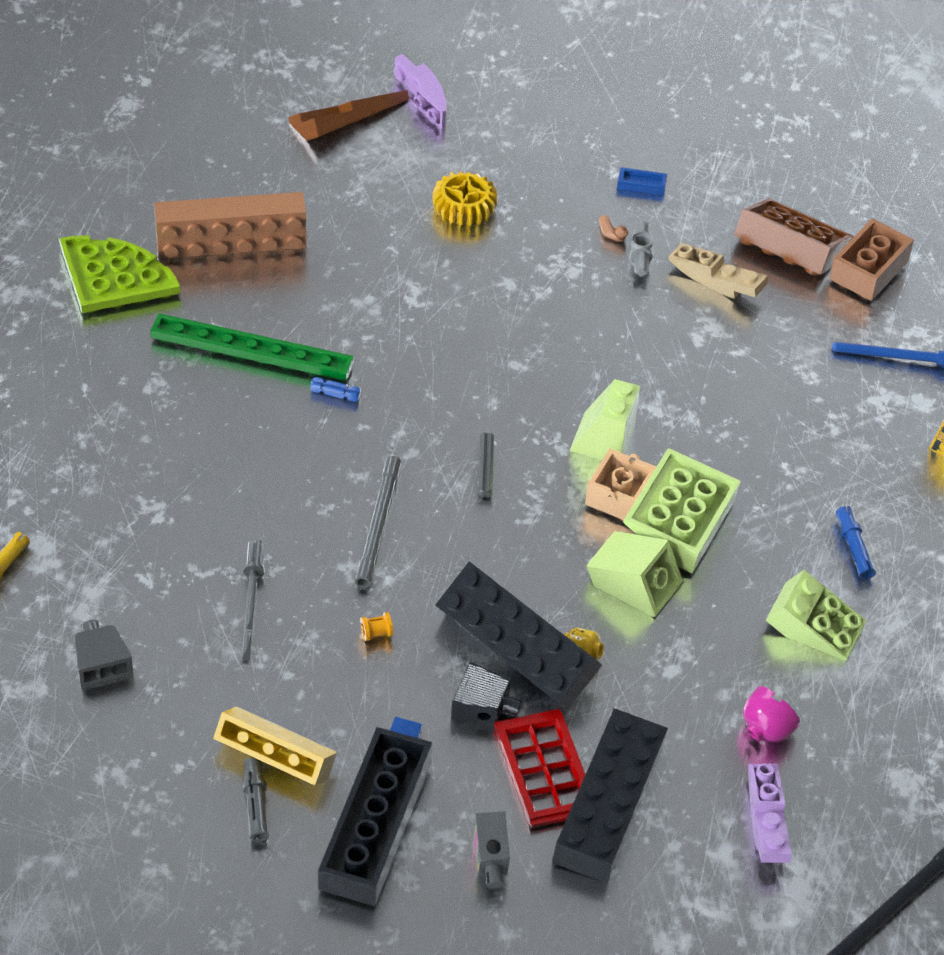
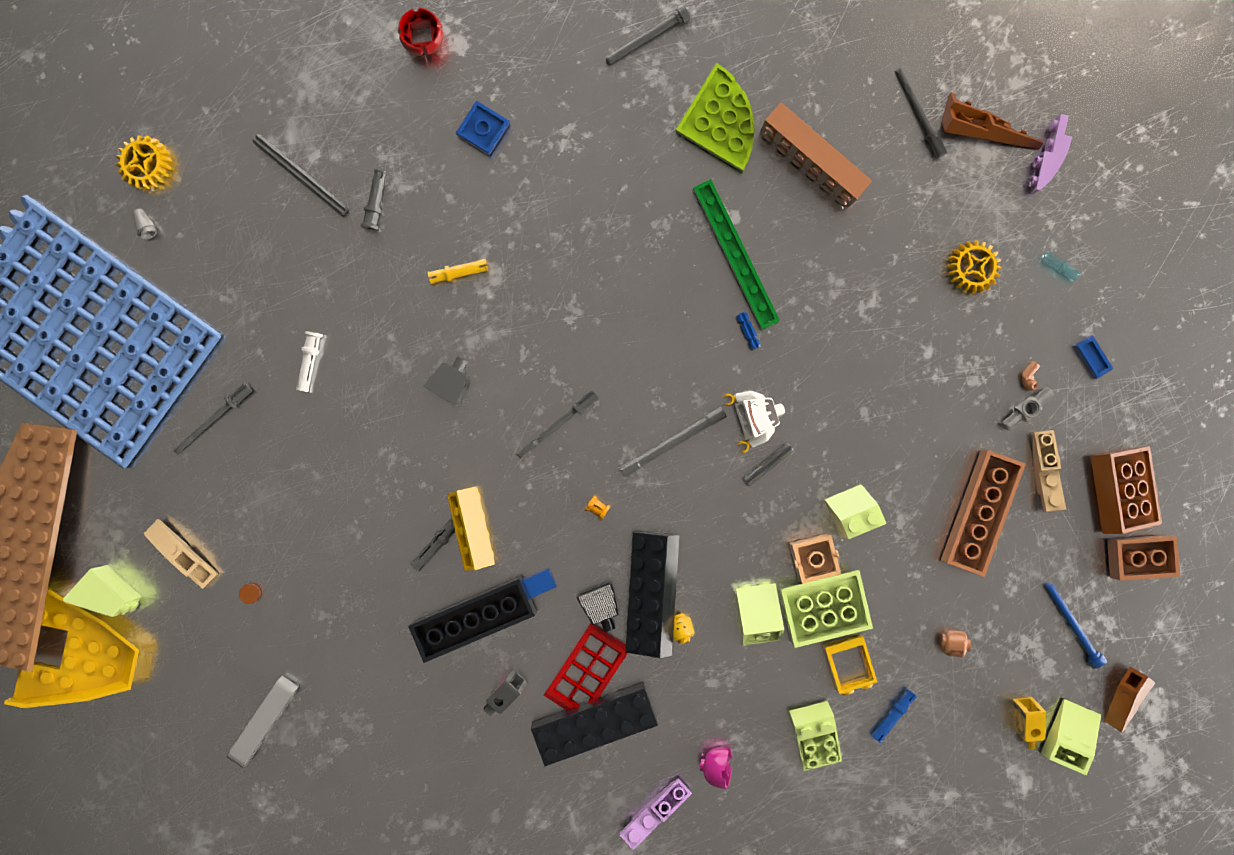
camera: 50 degrees right, 40 degrees up
none -> white torso [723,391,785,453]
none -> yellow window [822,633,877,695]
none -> dark grey piece [895,67,948,159]
none -> nougat brick [941,450,1026,577]
none -> nougat head [941,630,971,658]
none -> clear light blue axle [1042,251,1081,282]

